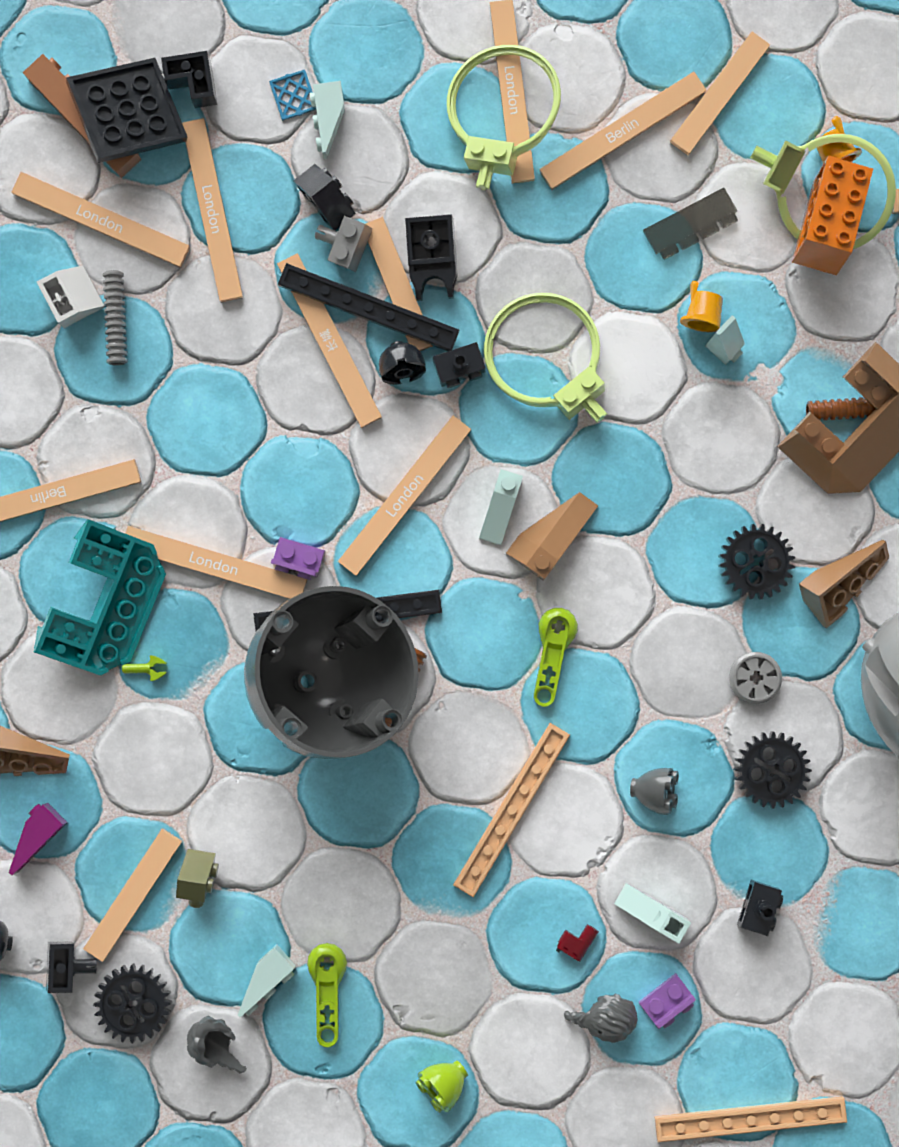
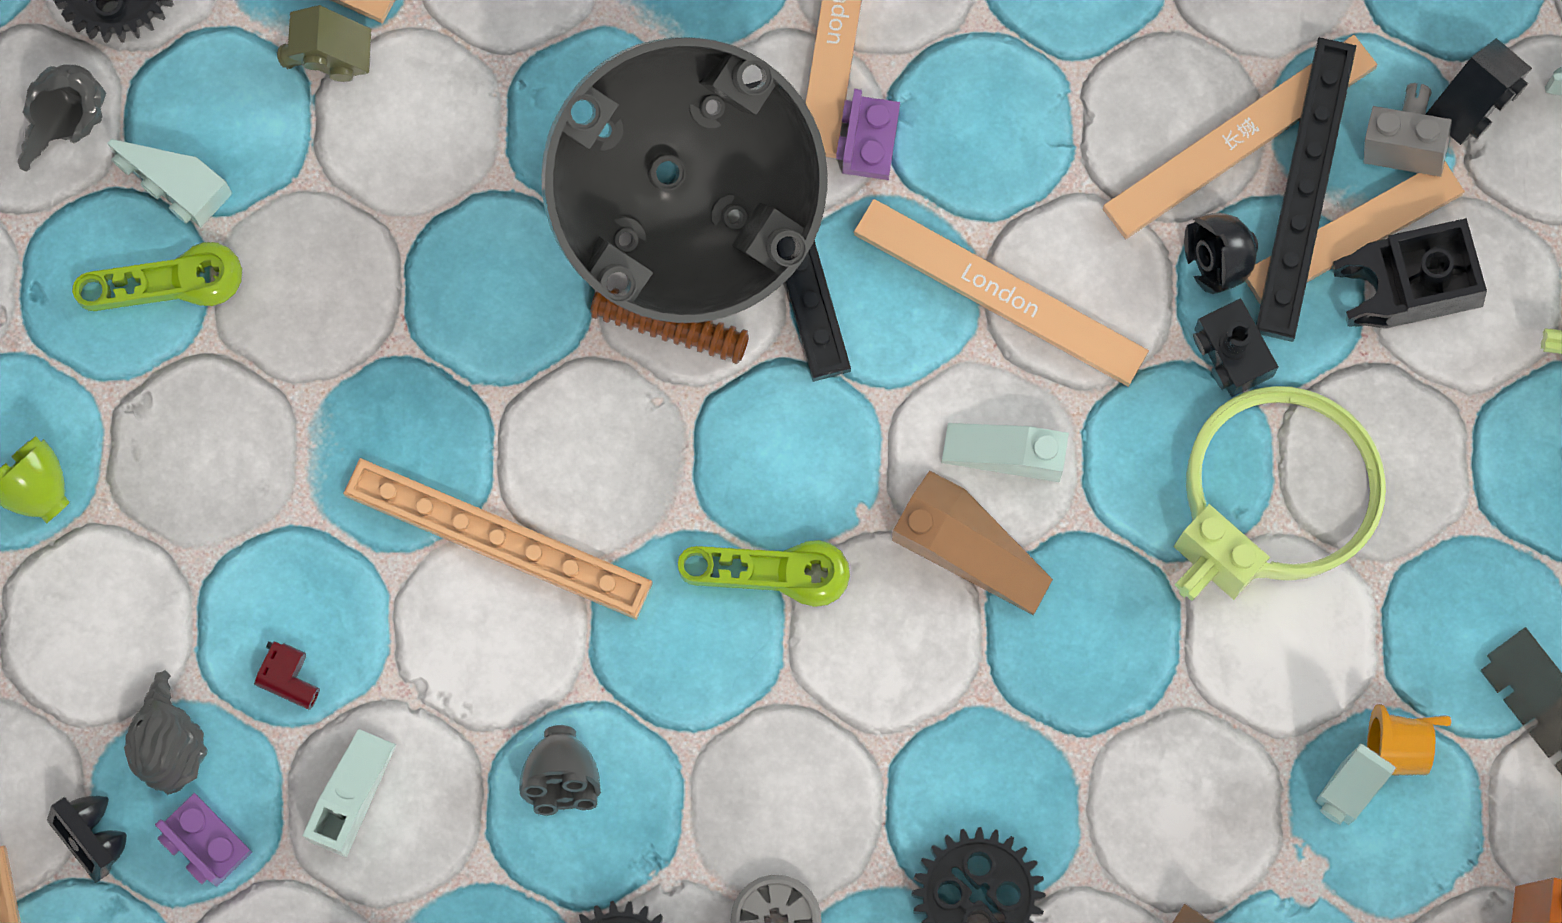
camera: 85 degrees right, 10 degrees down
none -> black tile [46,796,127,883]

